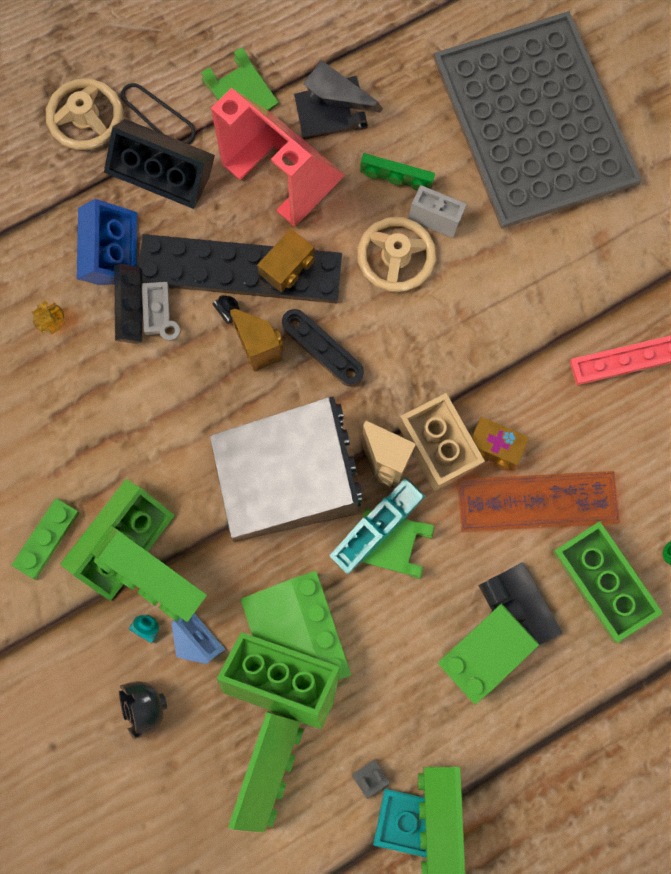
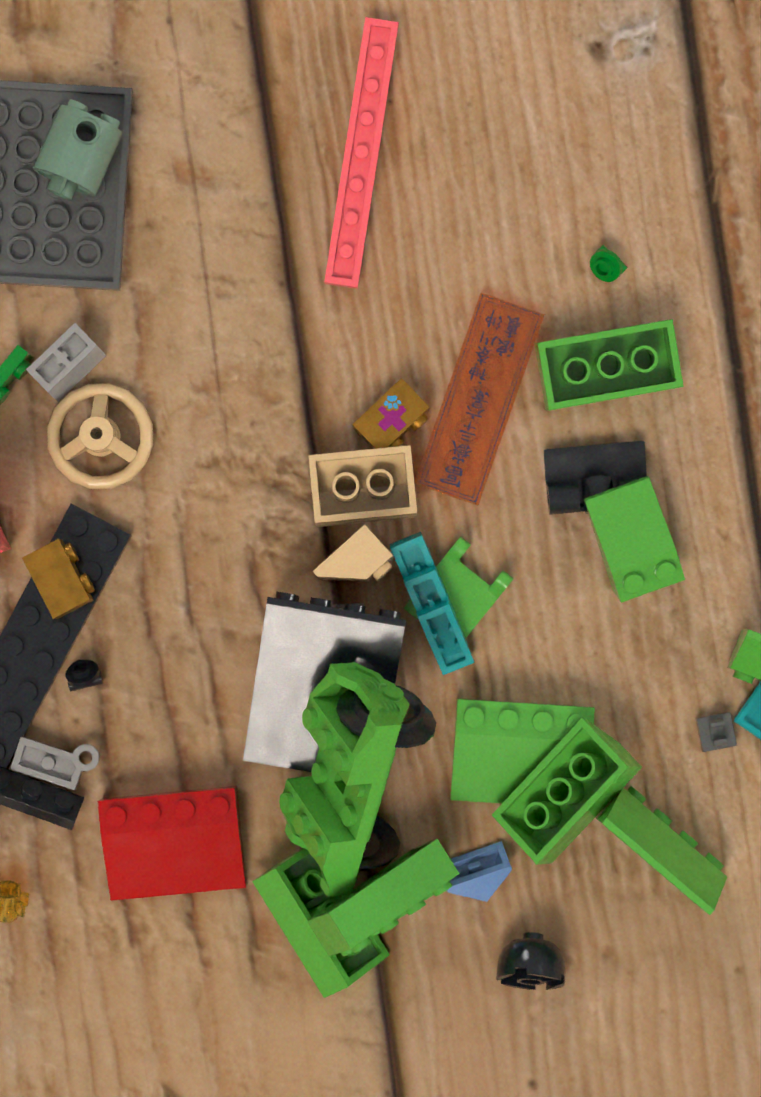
camera: 65 degrees left, 10 degrees up
bright green plate [11,498,80,580] -> none
teal plate [129,615,159,644] -> none
pearl gold slope [230,309,284,371] -> none
black plate [282,309,364,387] -> none
none -> sand green cylinder [33,99,122,200]
none -> red slope [98,786,246,901]
none -> bright green piece [279,662,436,897]

